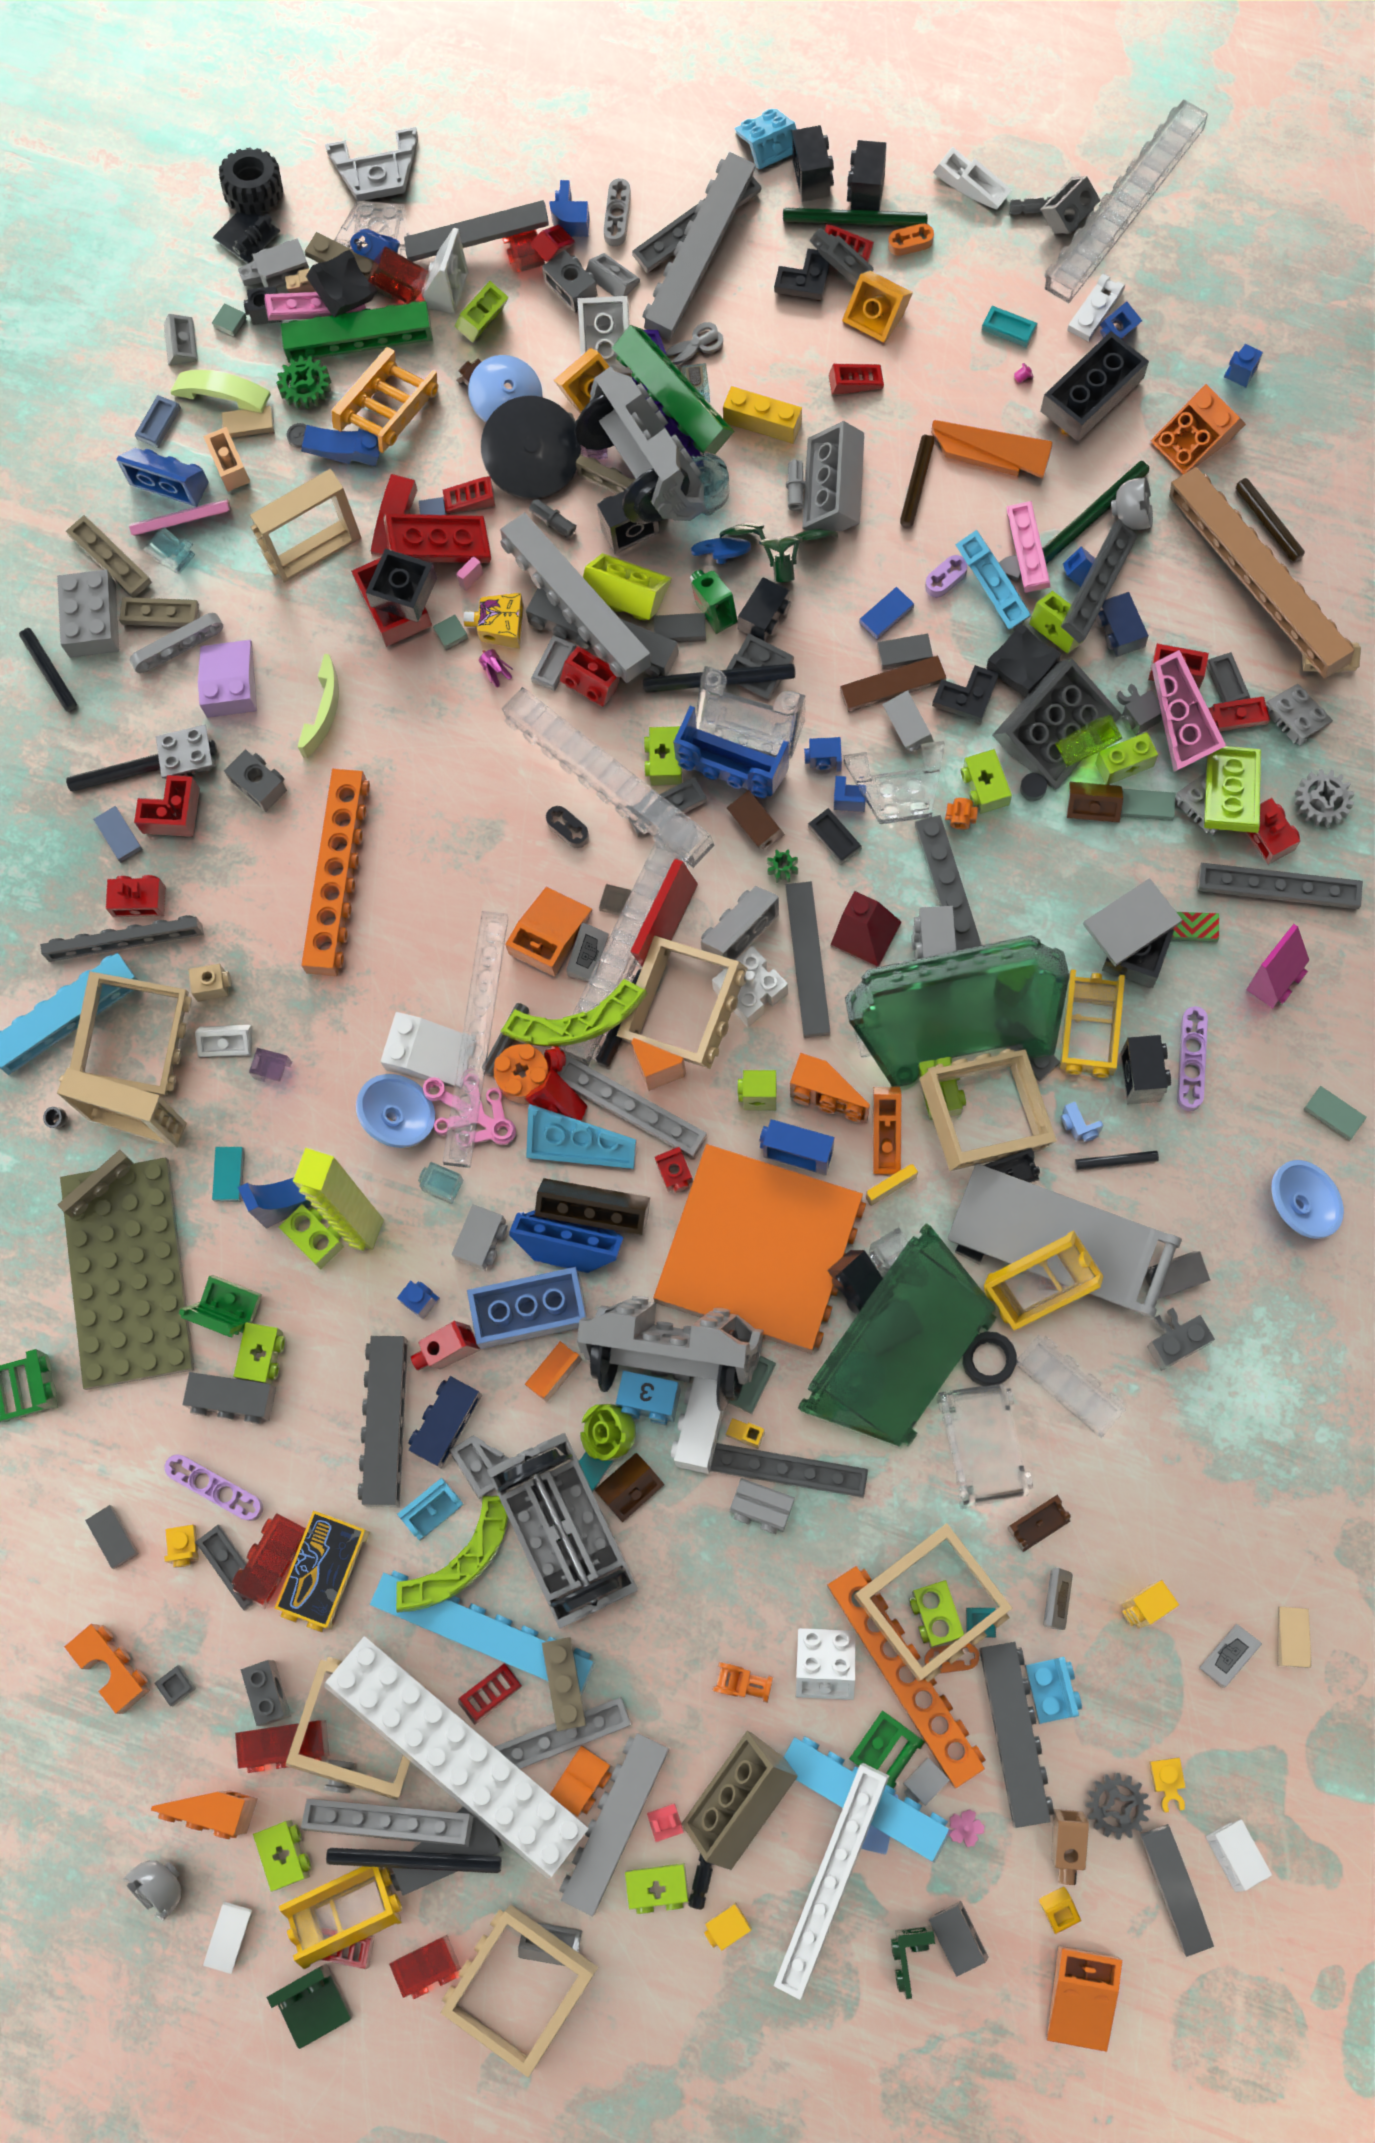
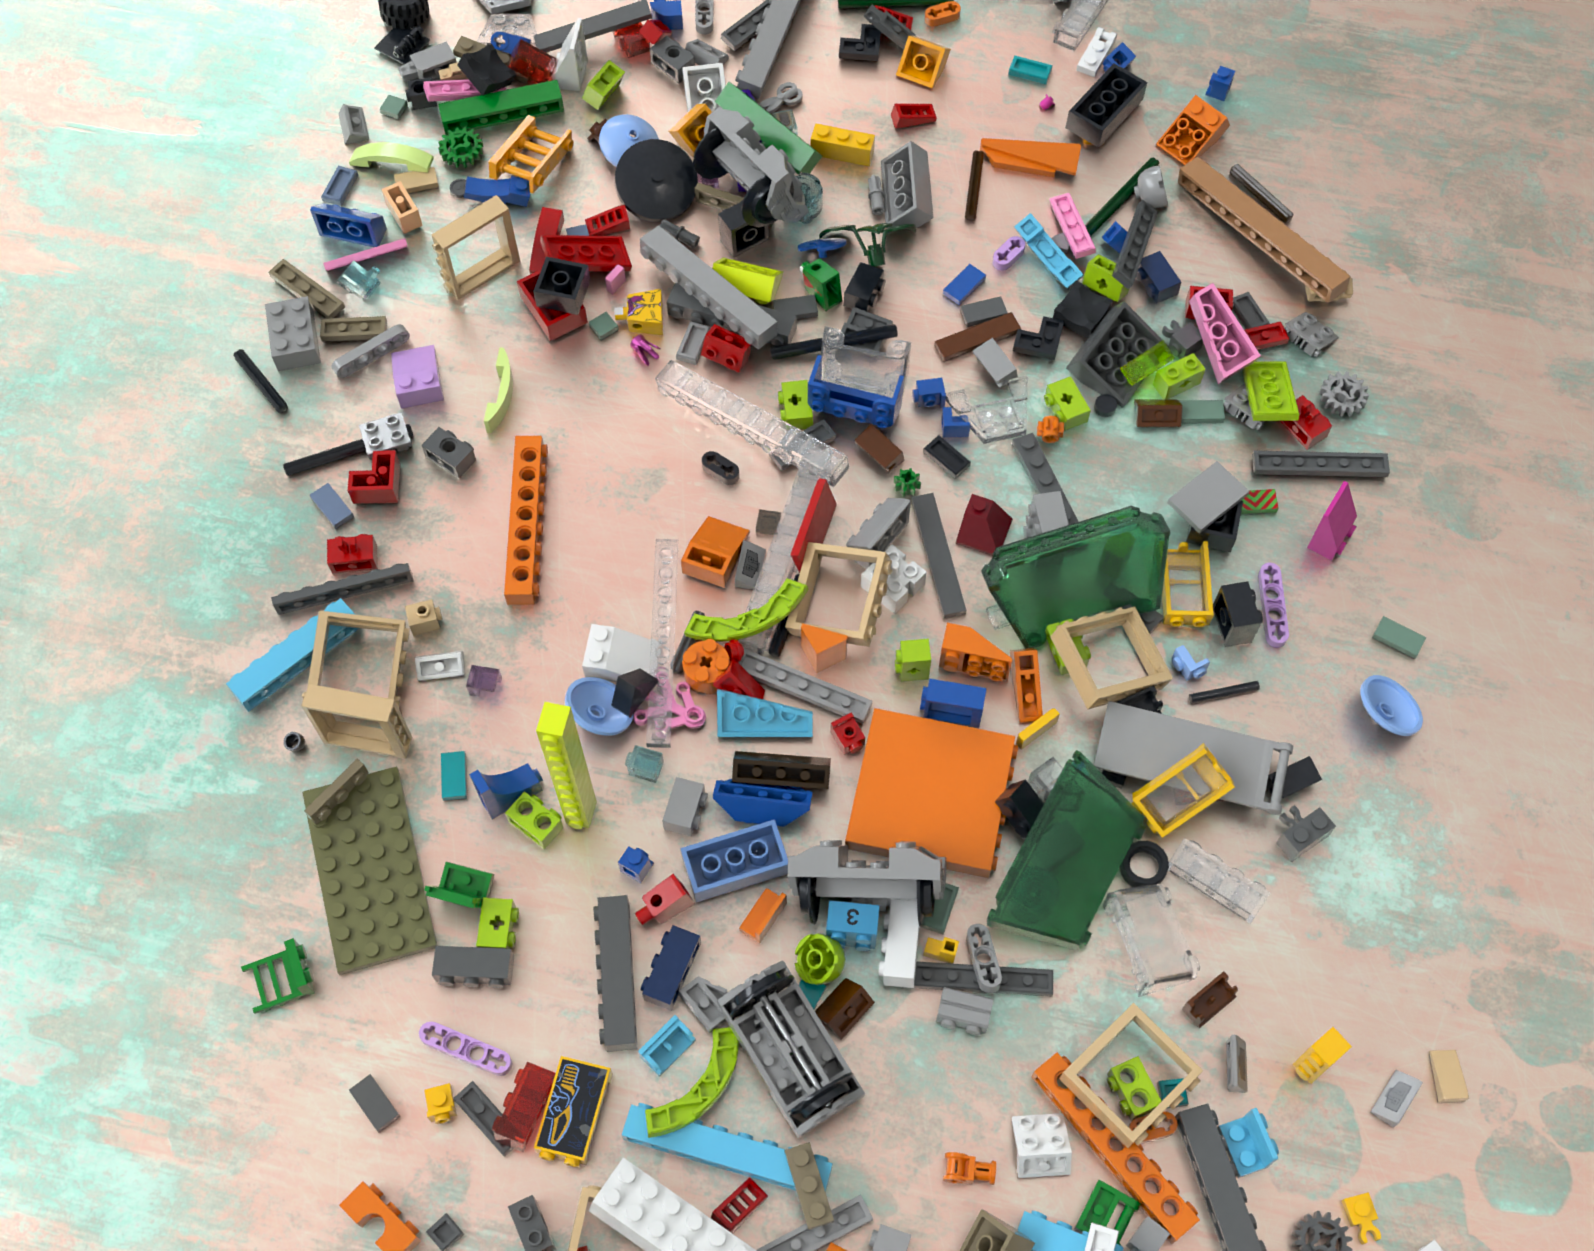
camera: 15 degrees left, 10 degrees down
none -> black slope [611,668,659,718]
none -> light grey beam [966,924,1002,993]

